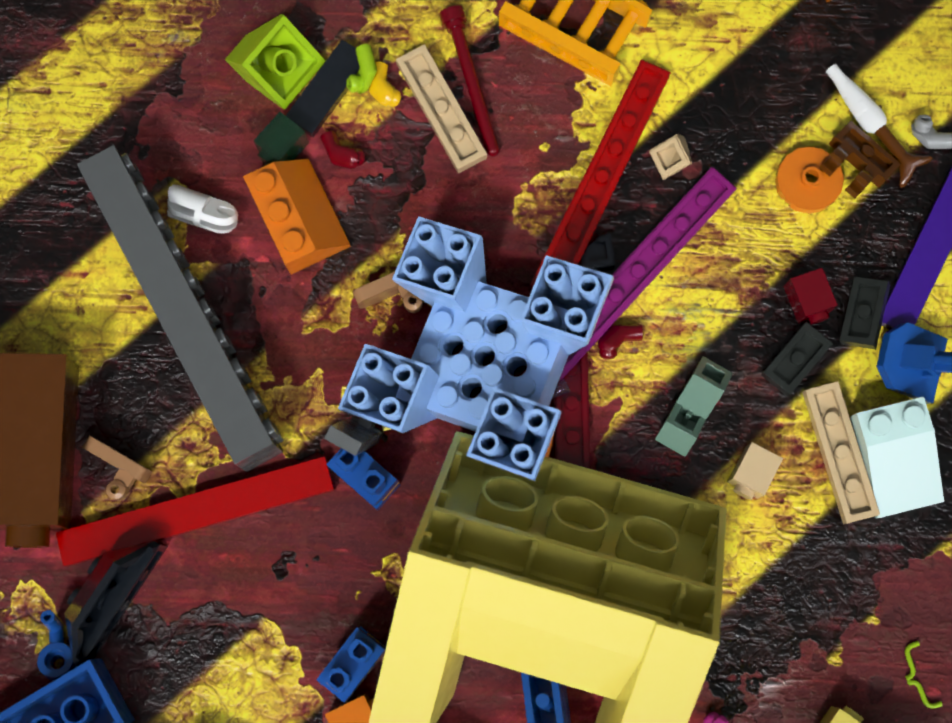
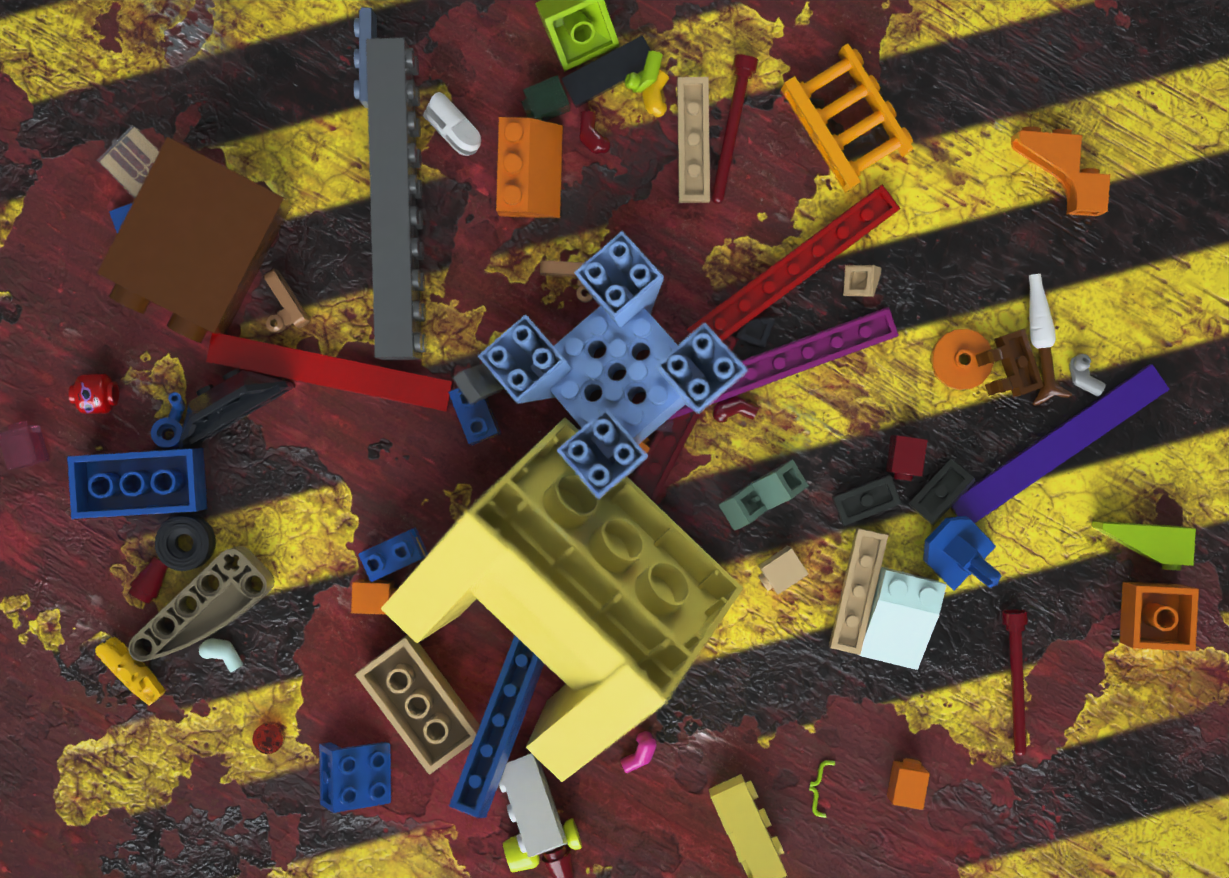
camera: 25 degrees right, 10 degrees up
none -> sand blue tile [354,8,377,108]

